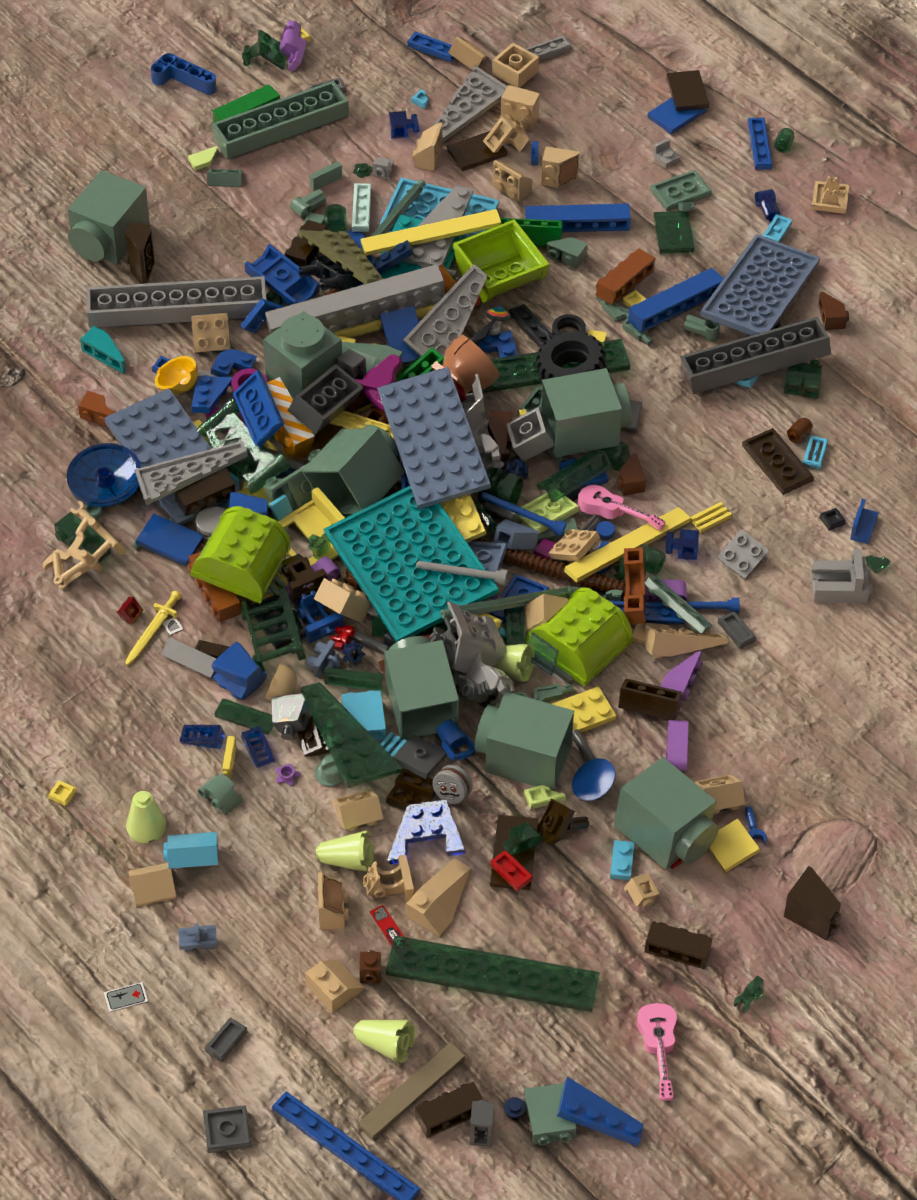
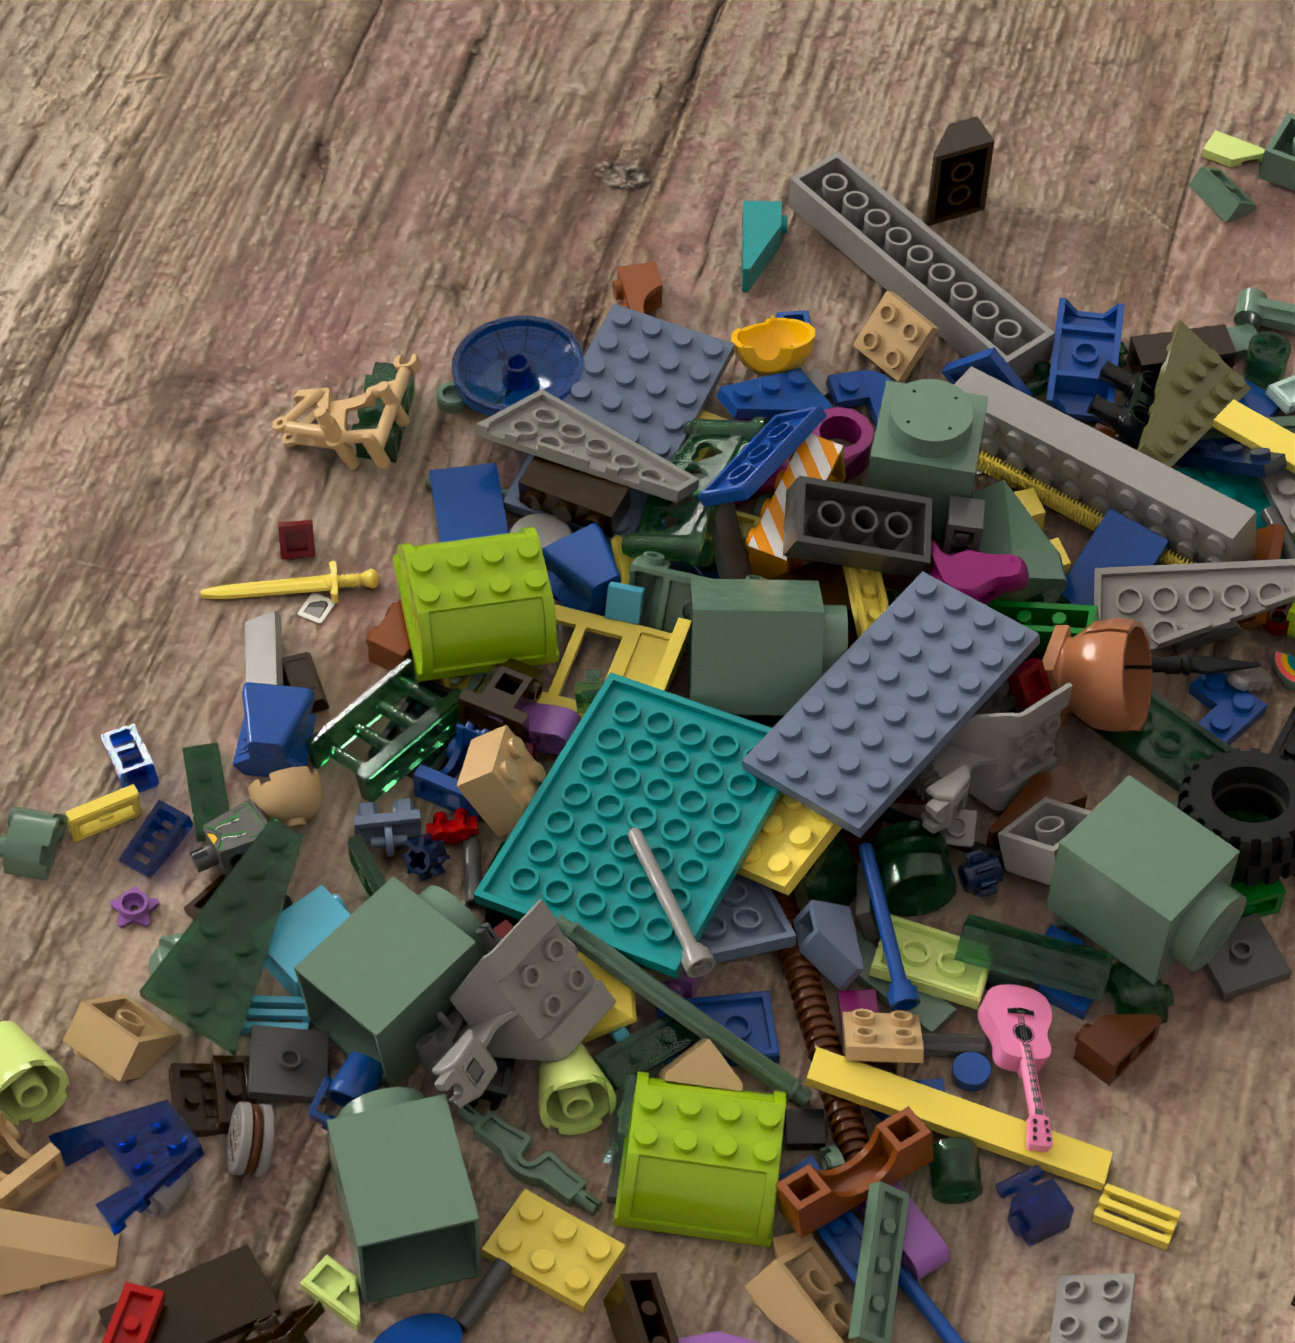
camera: 55 degrees right, 0 degrees up
sand green container [68,170,150,264] -> none
clear green piece [503,822,542,854] -> none

